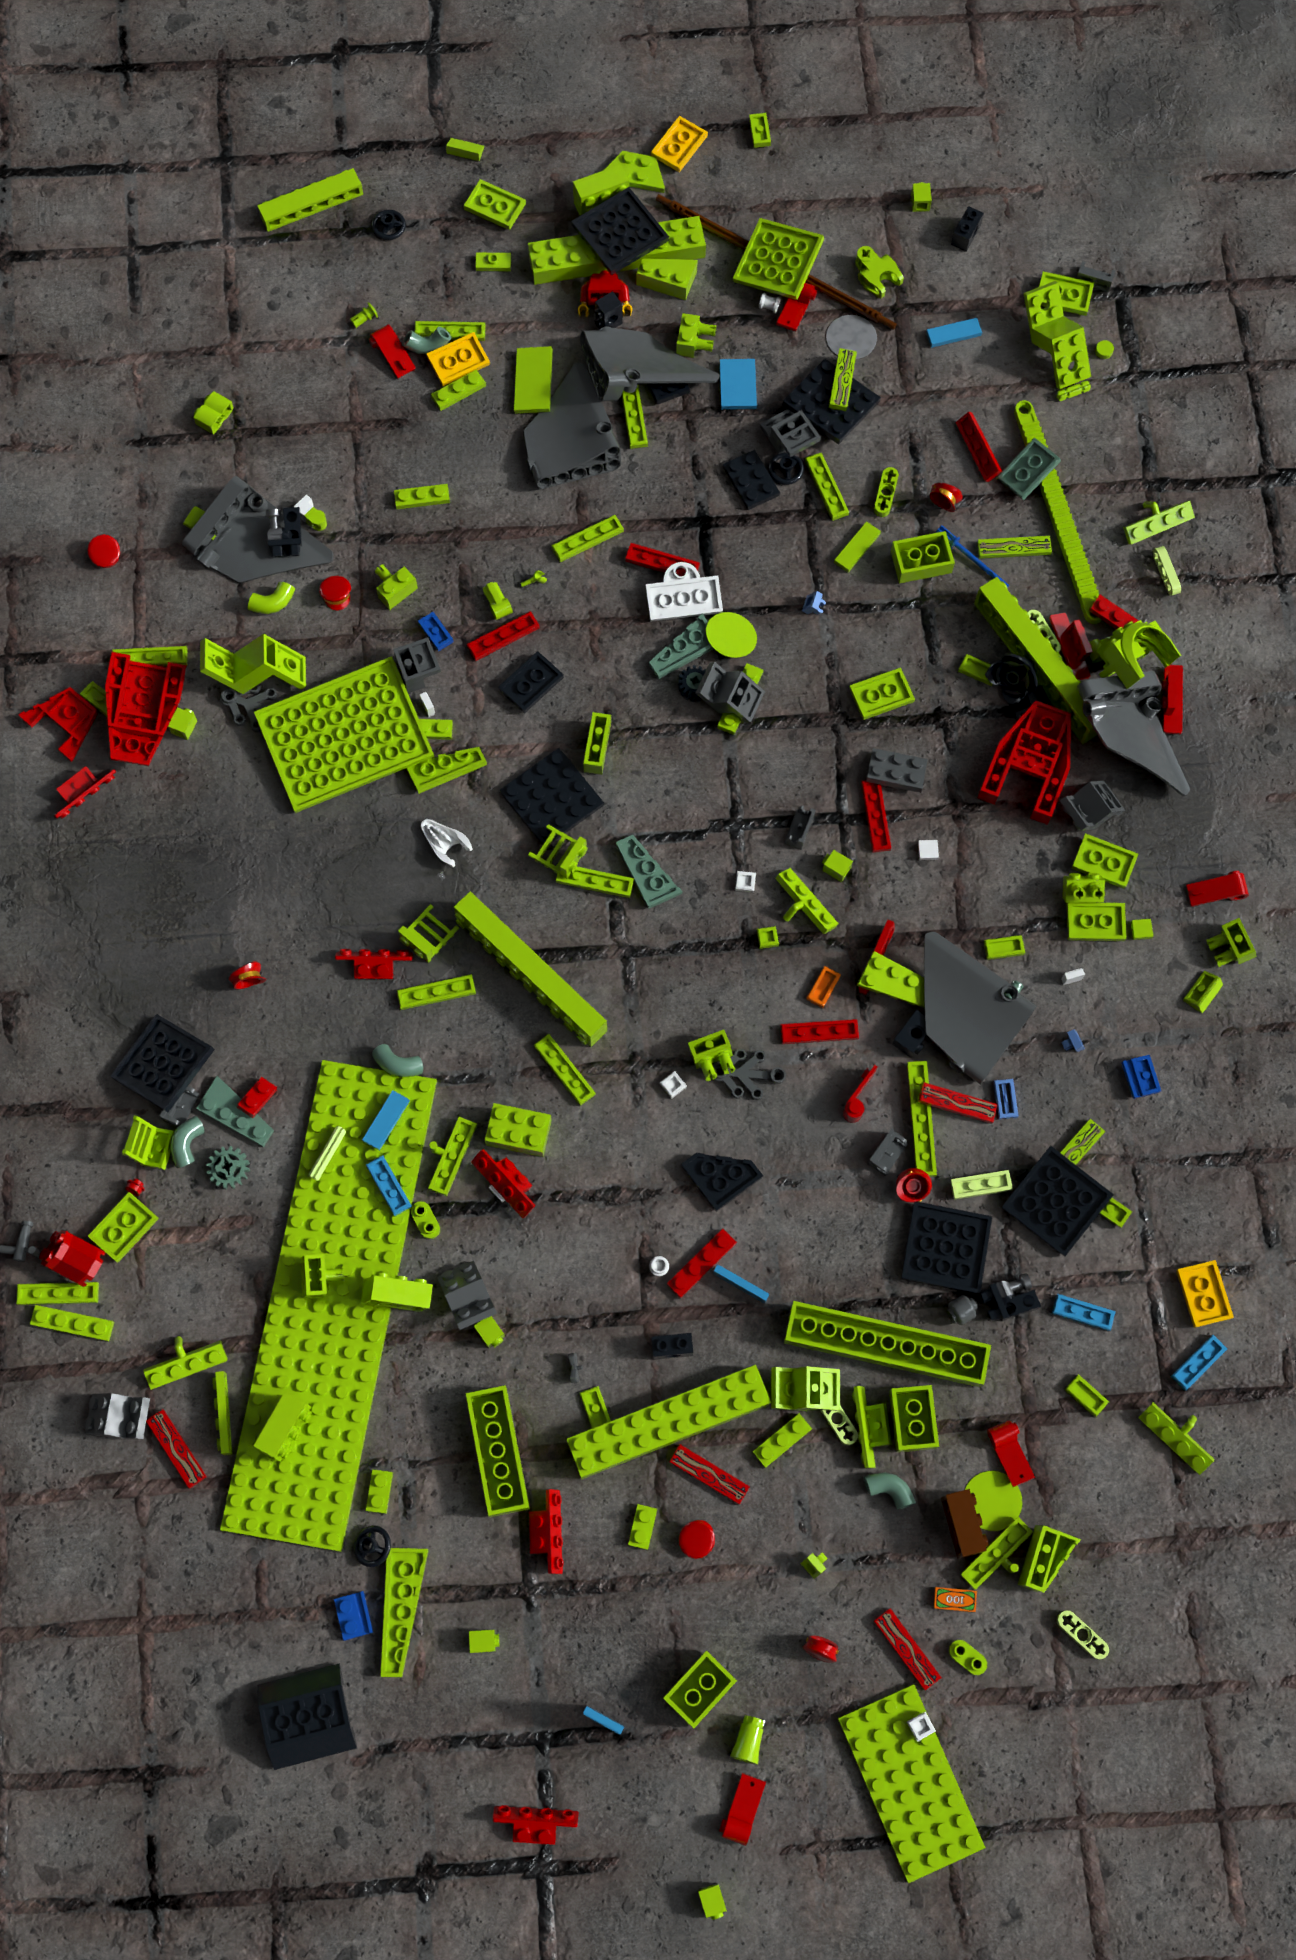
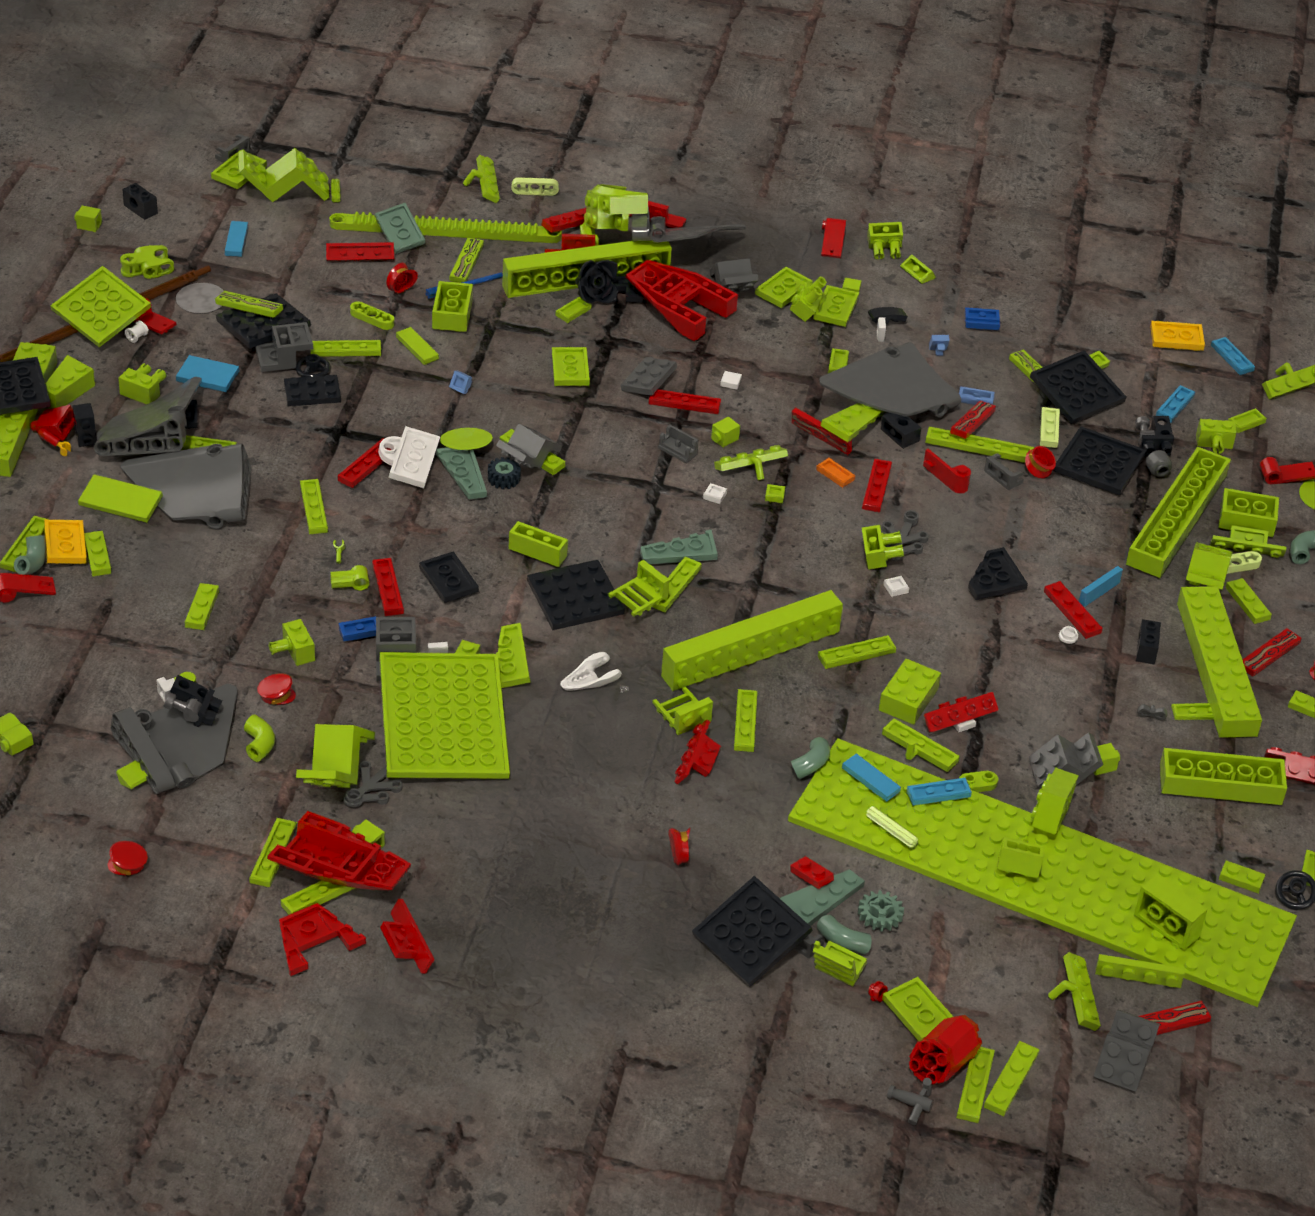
camera: 75 degrees left, 30 degrees down
none -> black slope [868,307,908,324]
none -> lime brick [1196,419,1237,454]

